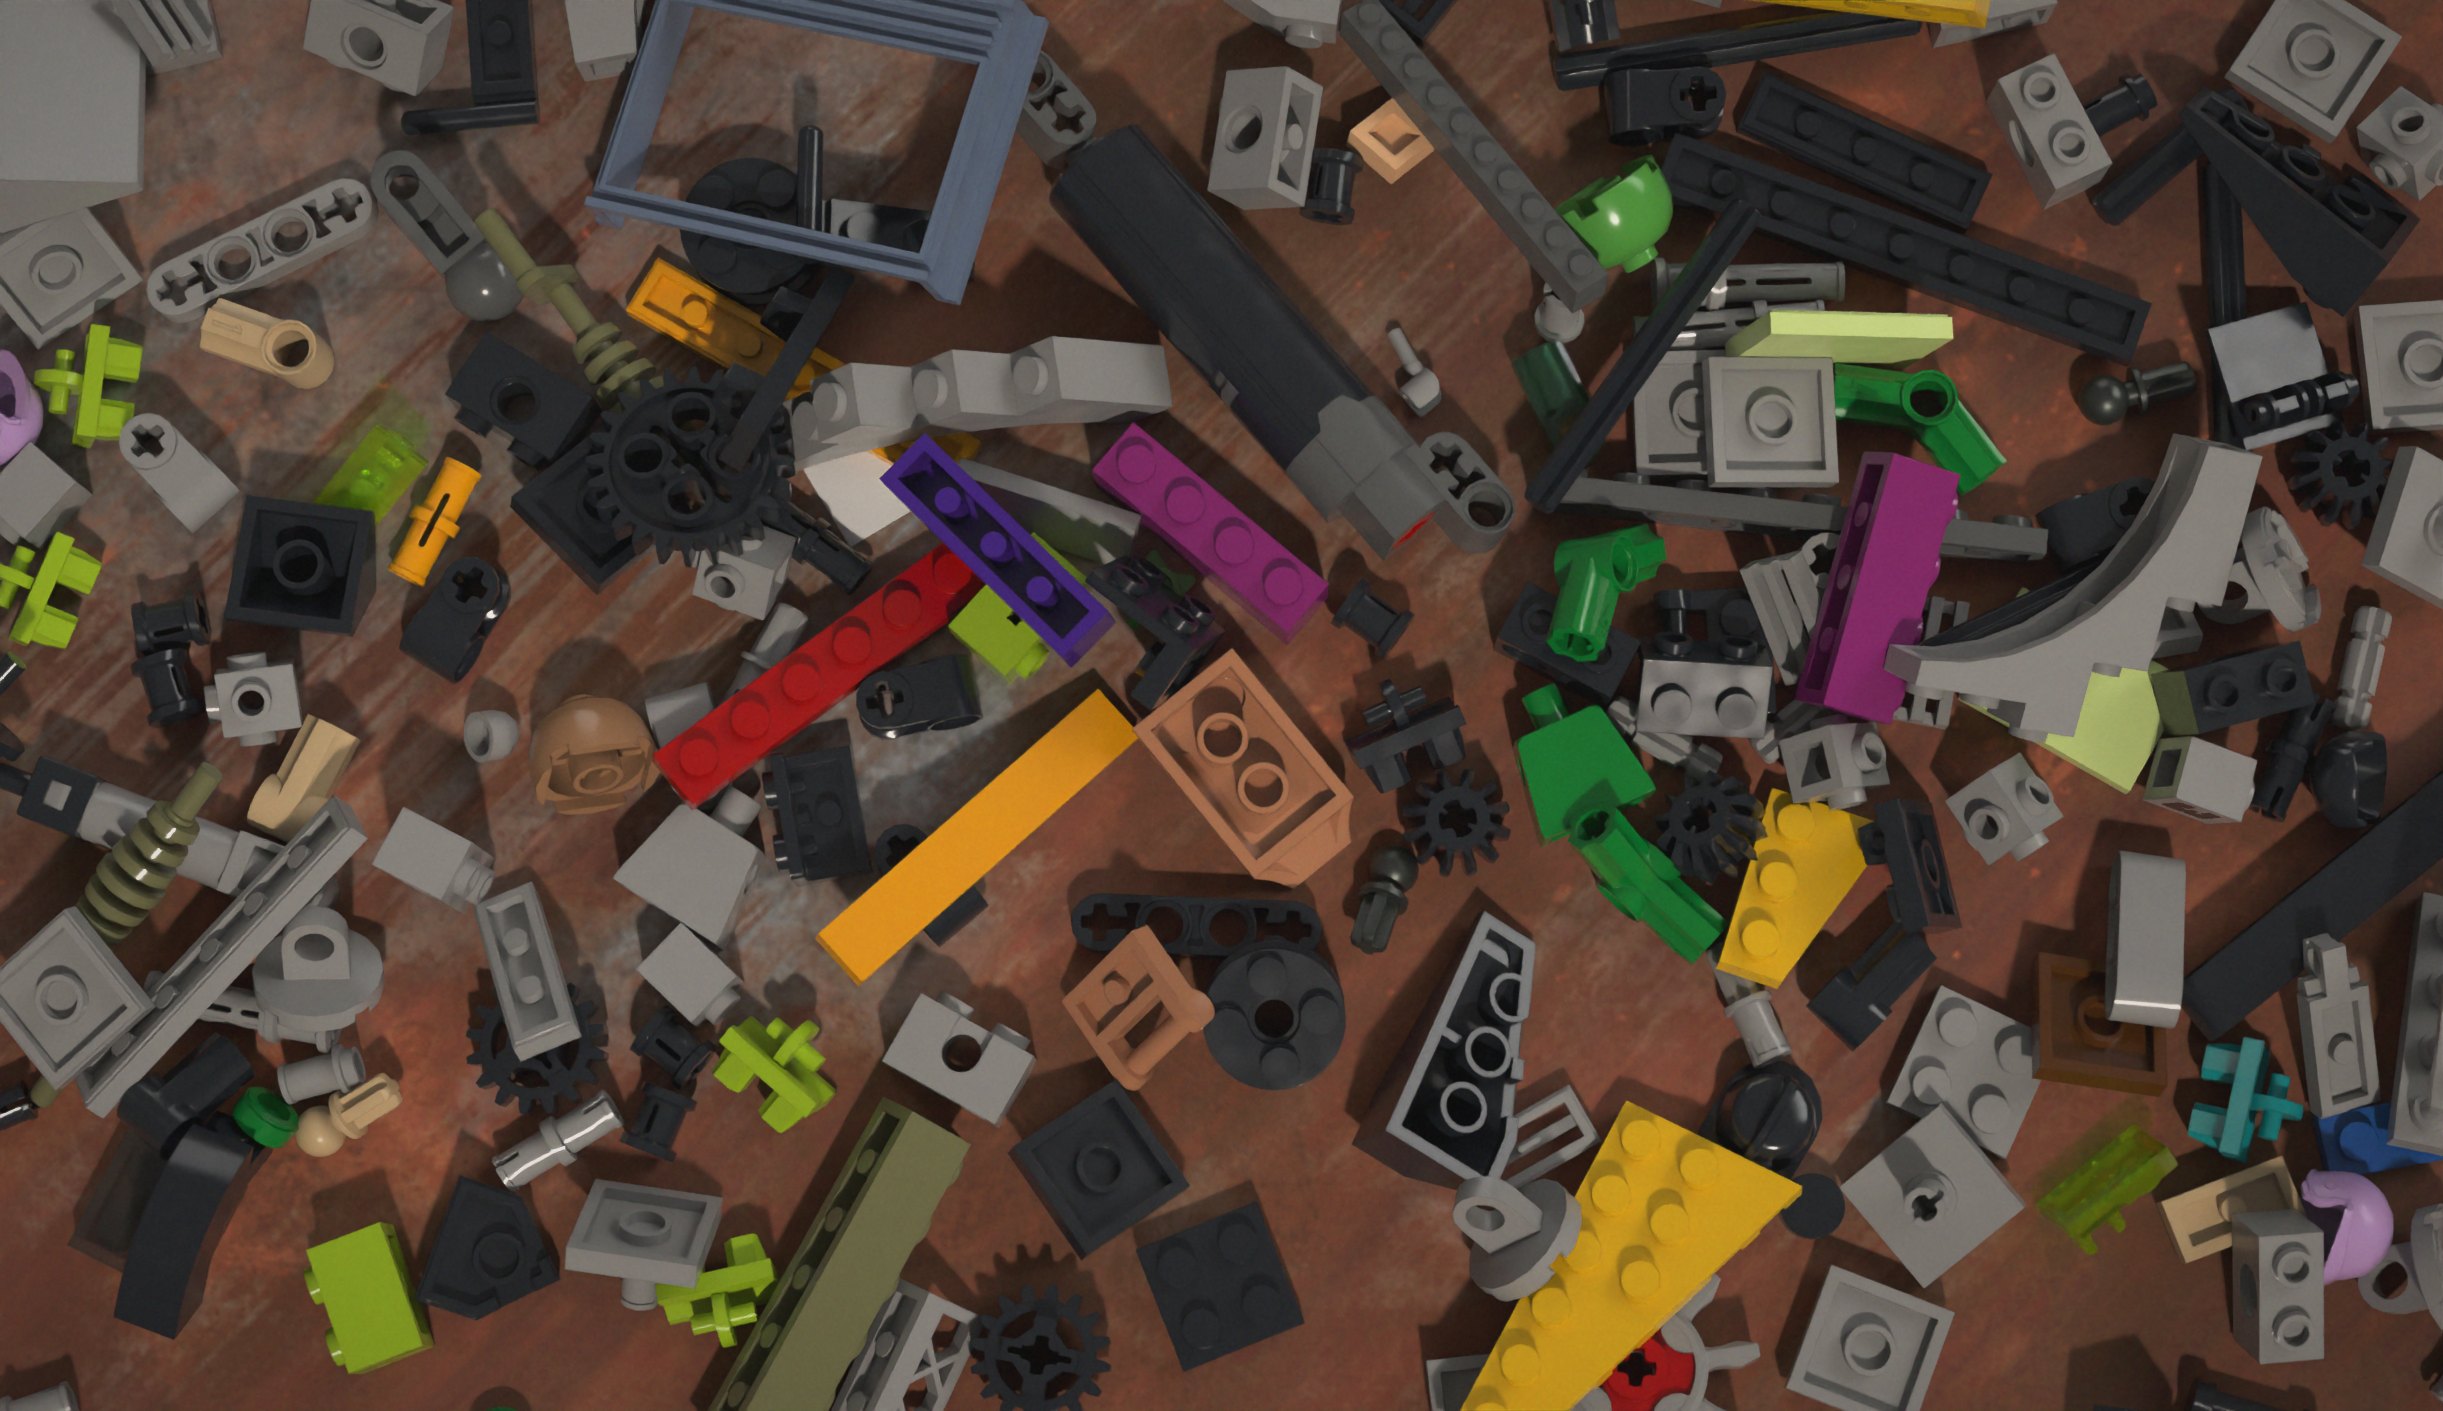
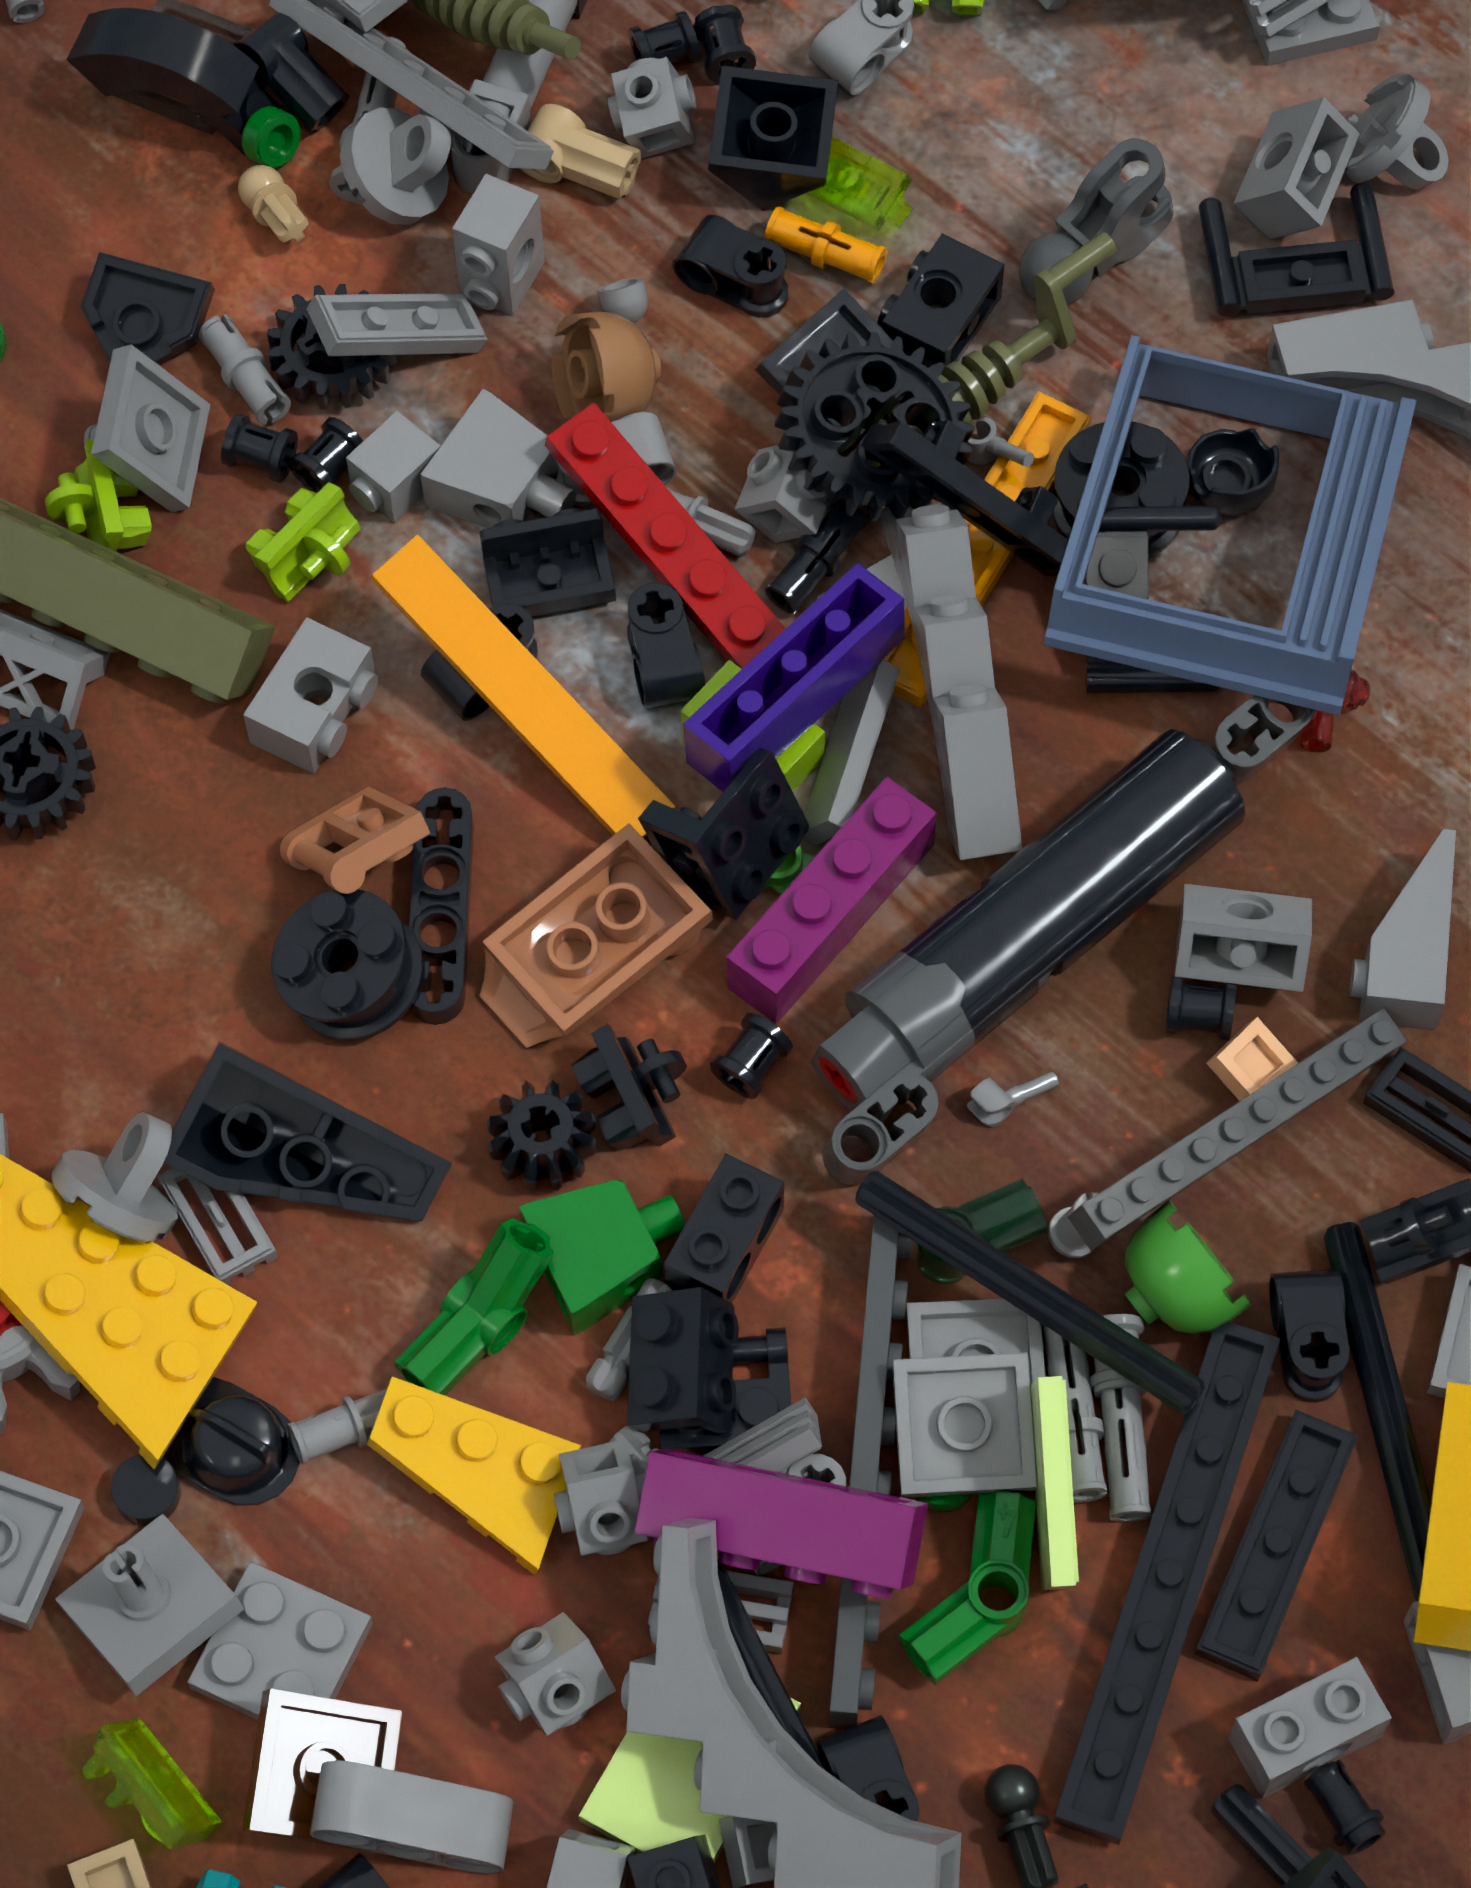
camera: 85 degrees right, 15 degrees down
light grey beam [146,178,379,323] -> none
tan piece [199,298,335,389] -> none
light grey pin [277,1043,366,1105] -> none
lime brick [304,1222,435,1374] -> none
black hinge [1008,1079,1190,1261] -> none
black plate [1136,1202,1305,1372] -> none
pearl dark grey axle [1350,844,1419,955] -> none
green piece [1546,524,1667,662] -> none
black gear [1654,770,1768,884] -> none
black piece [1806,922,1937,1052] -> none
black hinge [1858,798,1962,934] -> none
none -> light grey hand [967,417,1034,467]
none -> black hair [1186,428,1279,516]

